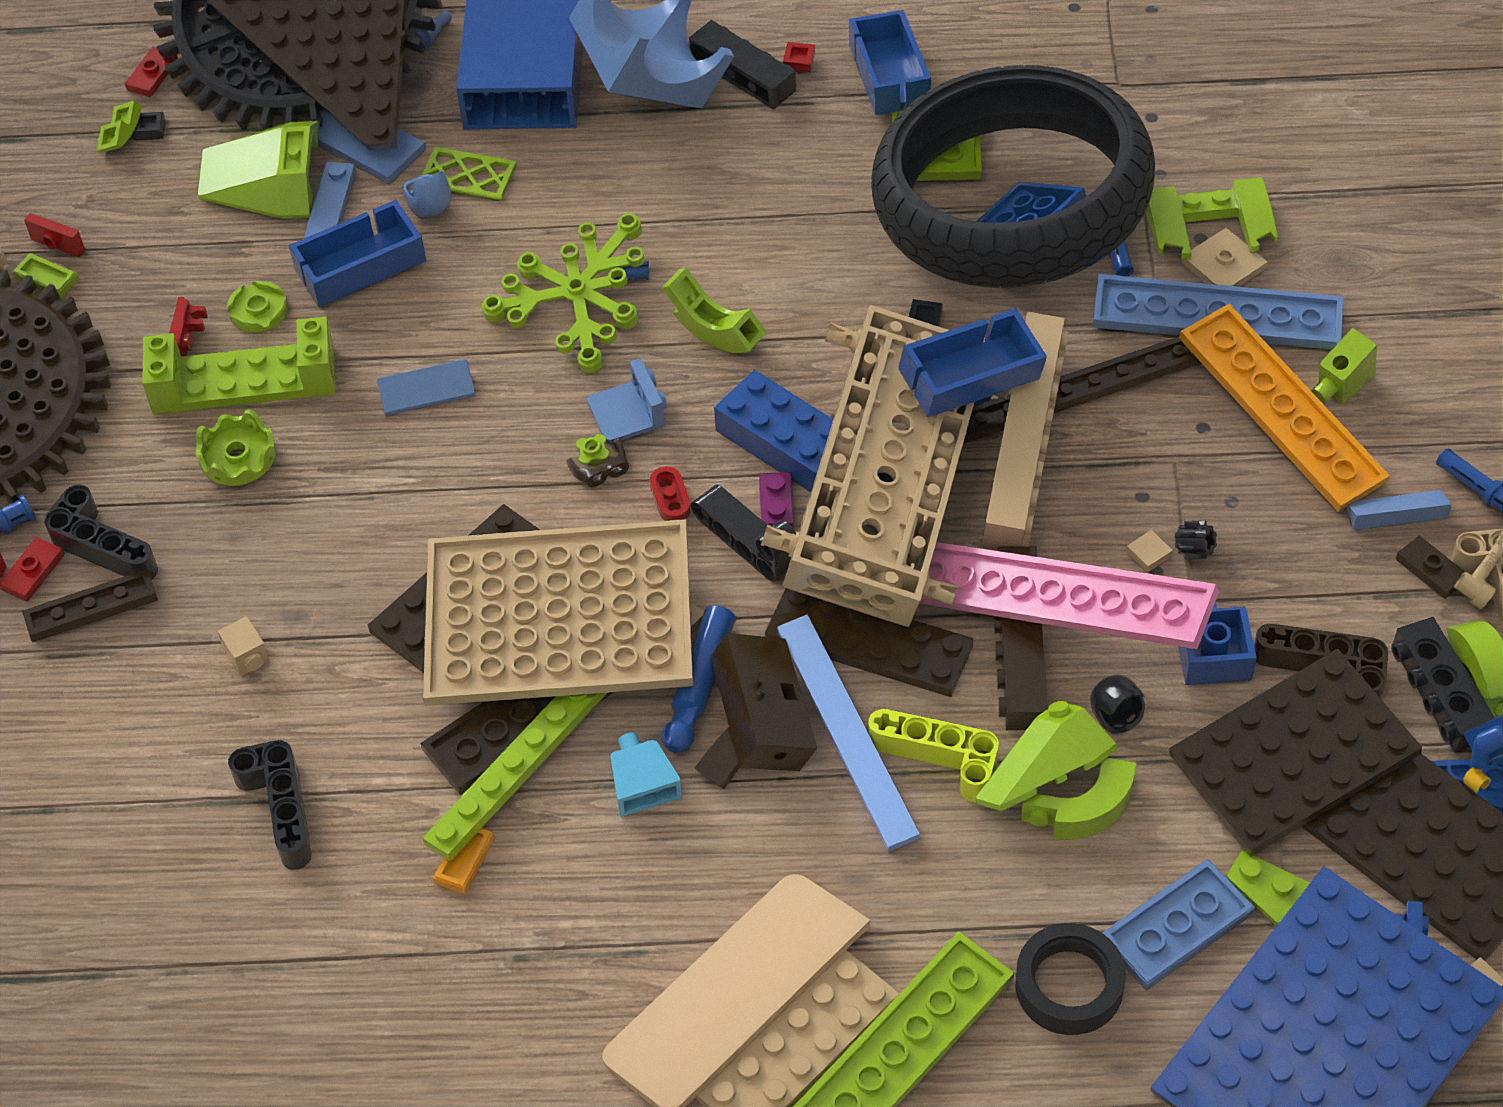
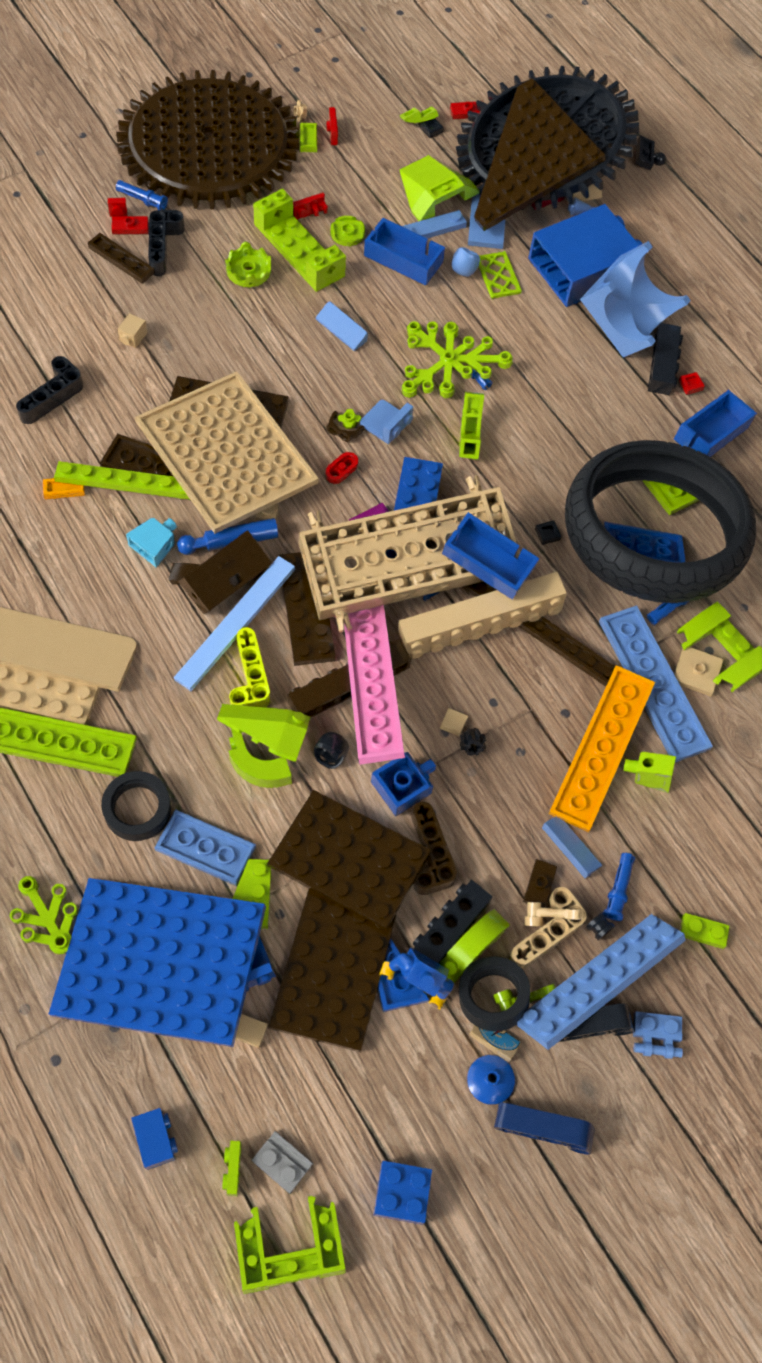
camera: 50 degrees right, 10 degrees up
black beam [690,484,796,581] -> none

